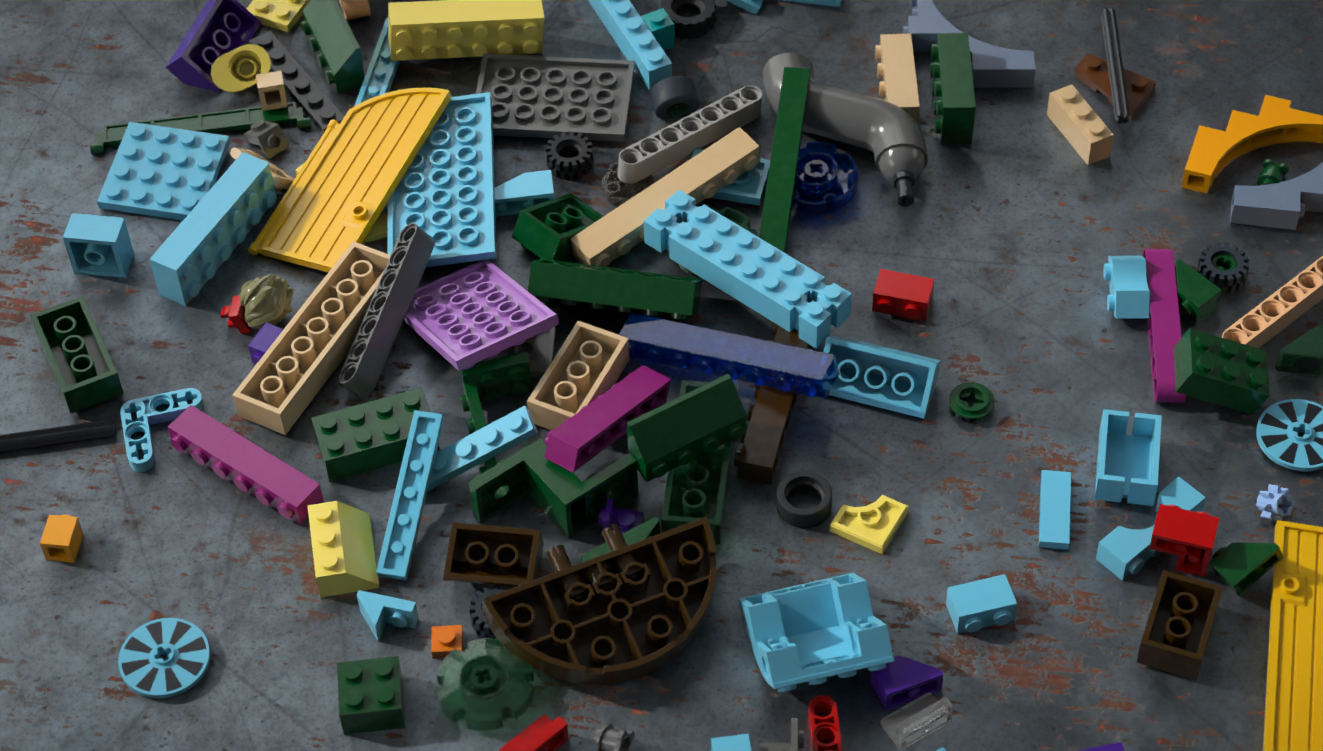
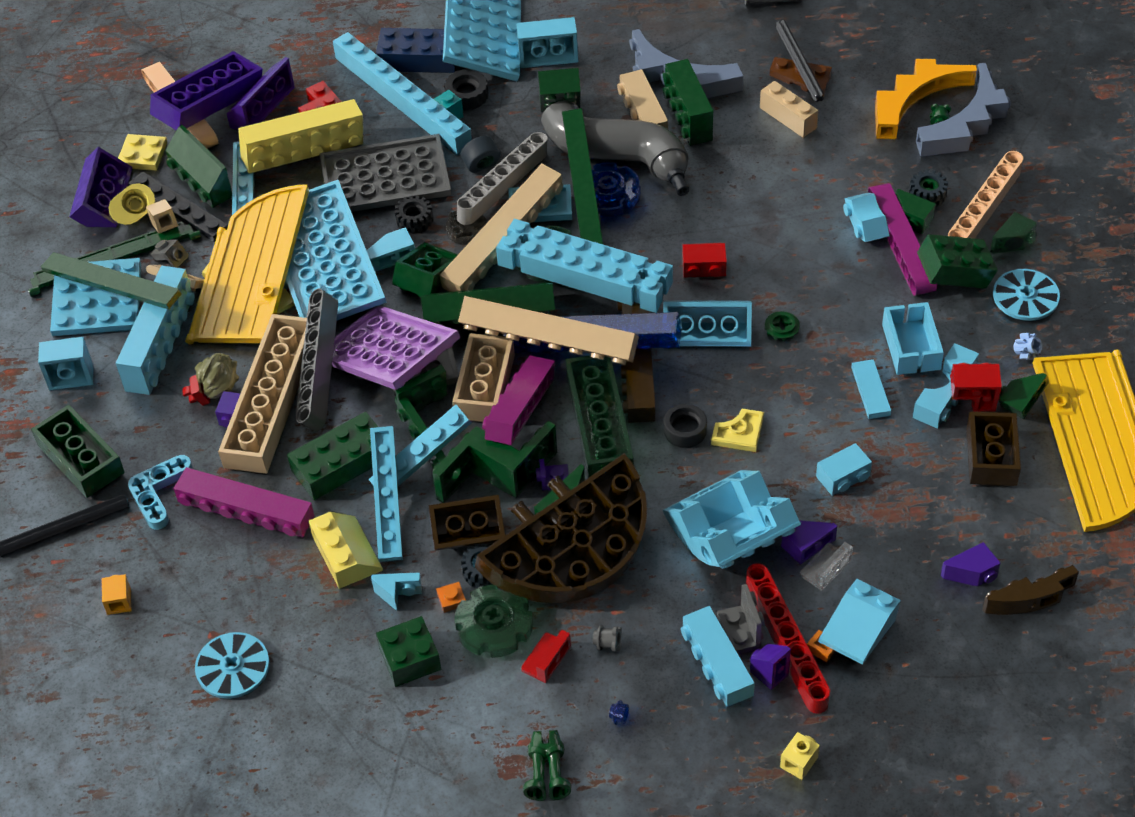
camera: 15 degrees left, 0 degrees up
dark green slope [627,374,747,482] -> none
none -> tile [40,252,182,309]
none -> tan brick [458,296,639,365]
none -> dark green brick [538,68,581,112]

